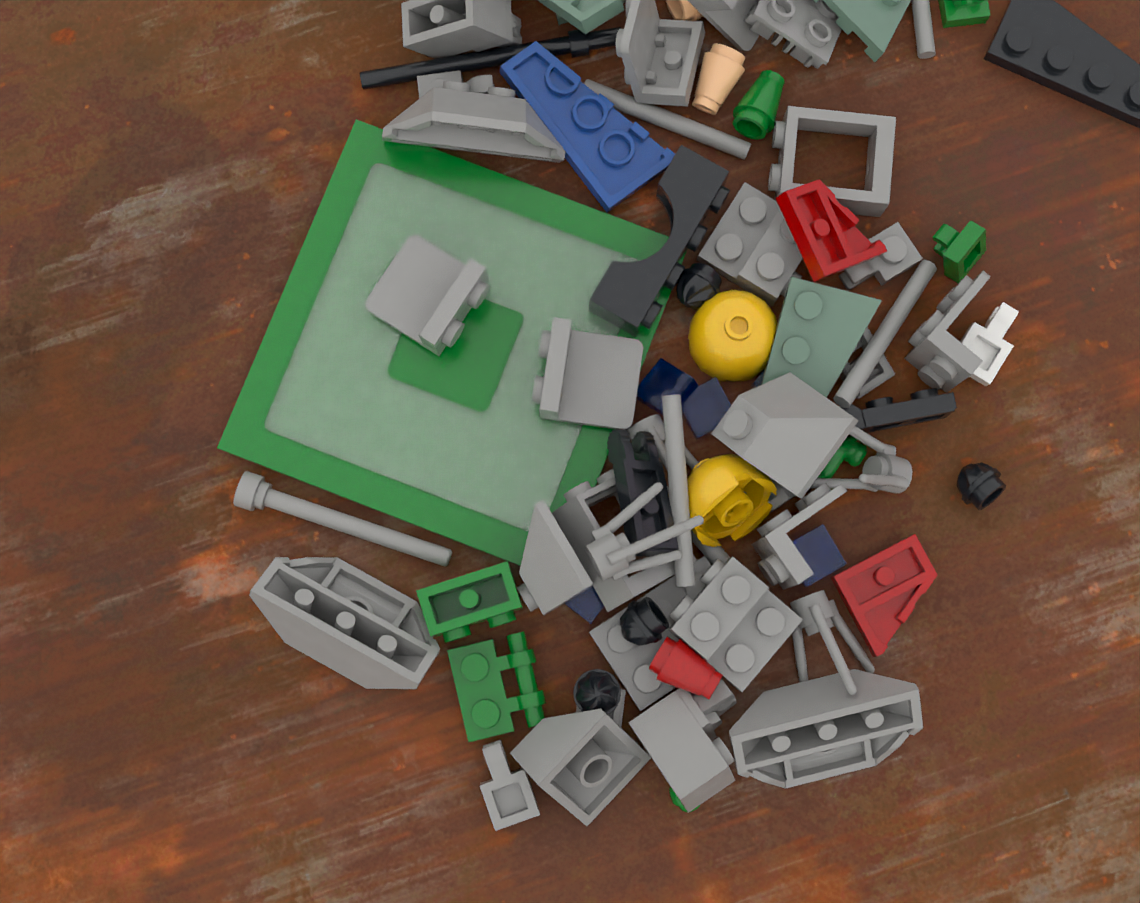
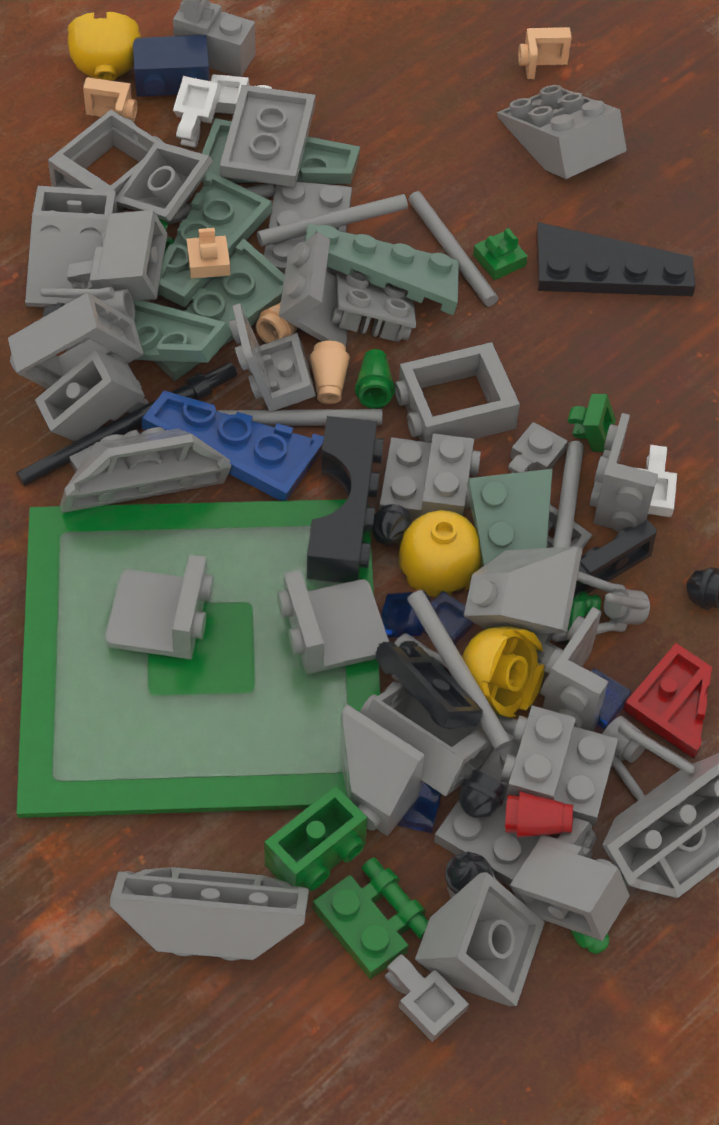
camera: 25 degrees left, 25 degrees down
light grey piece [233,471,452,567] -> none
light grey plant [585,482,704,581] -> none
red wing [775,179,887,282] -> none

